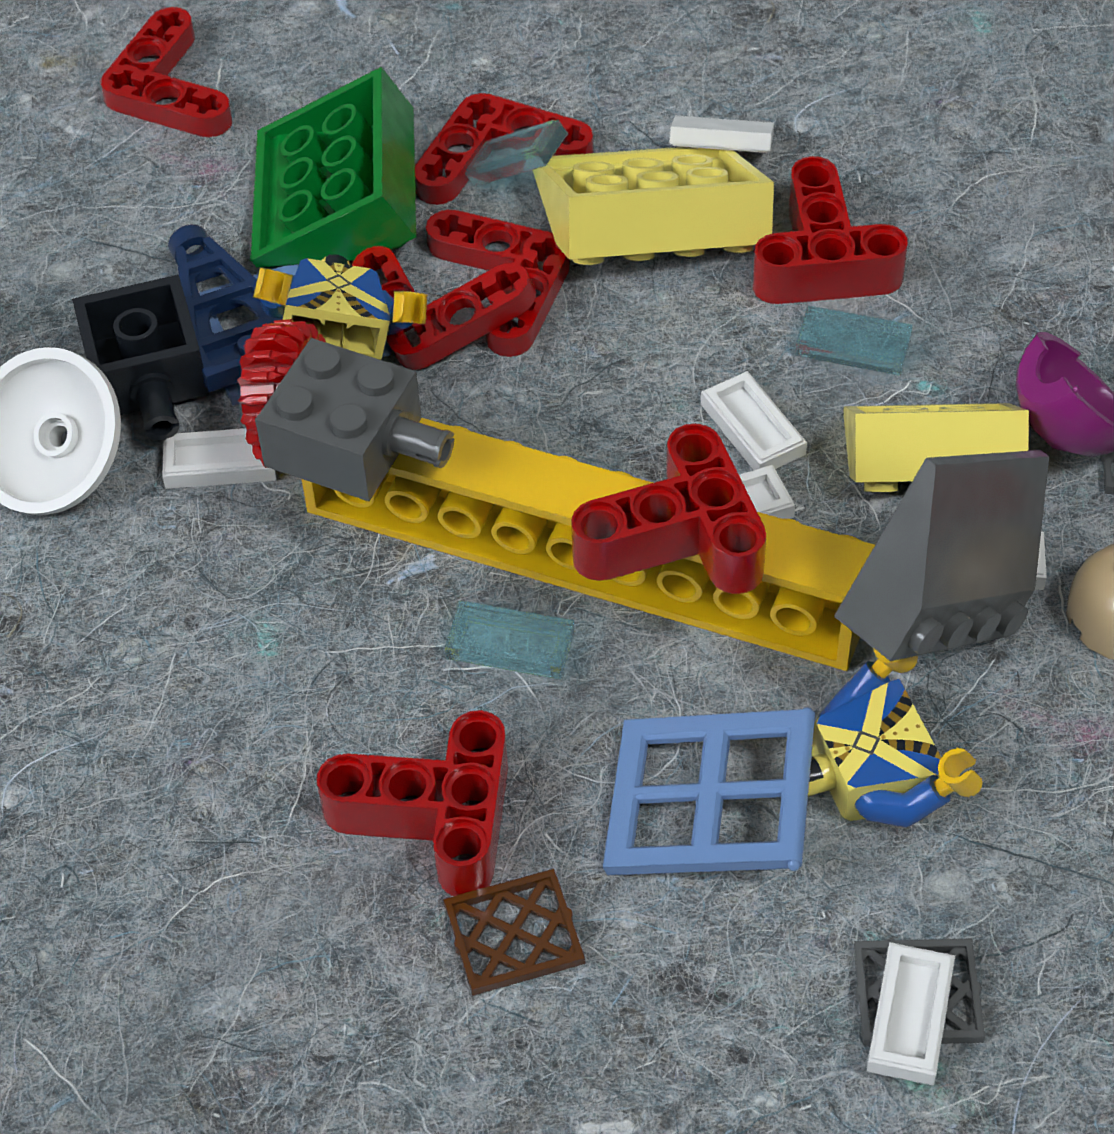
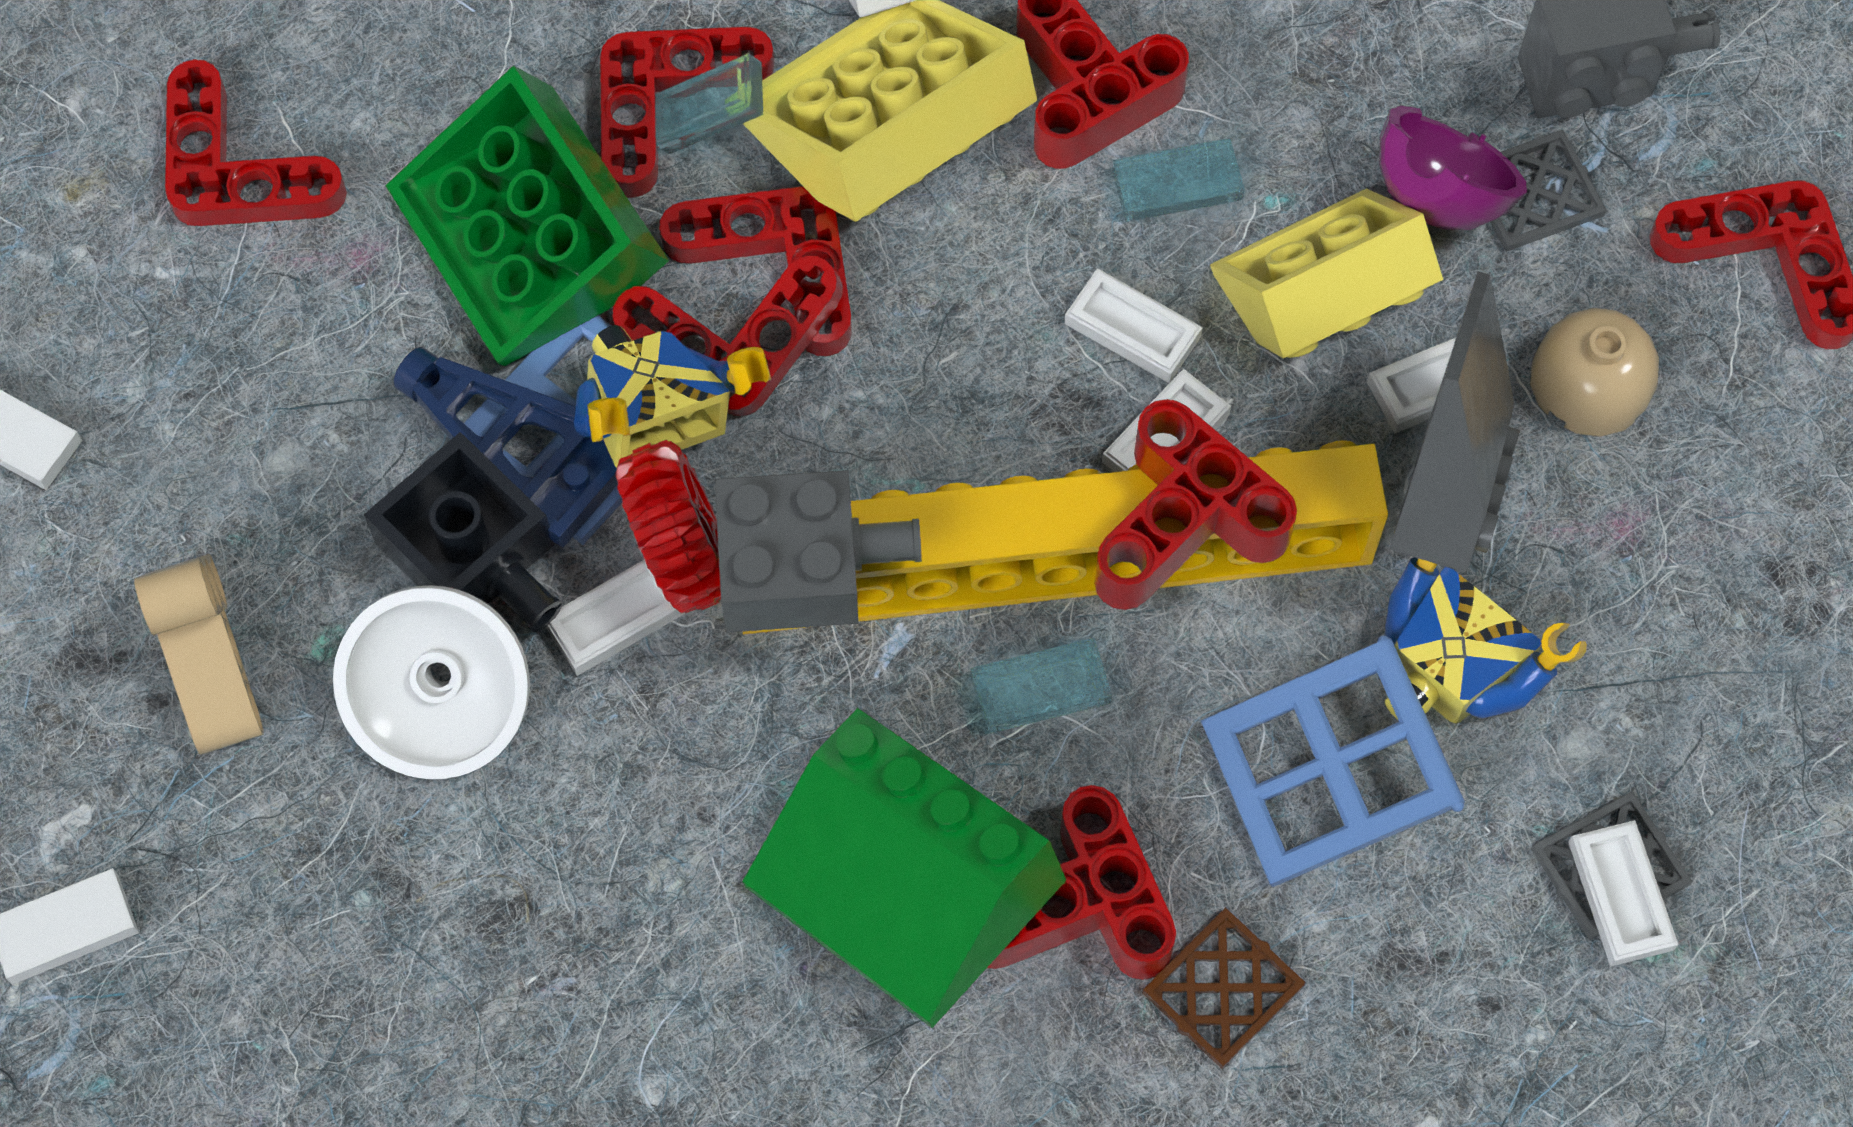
camera: 30 degrees left, 15 degrees up
none -> green slope [742,708,1066,1028]

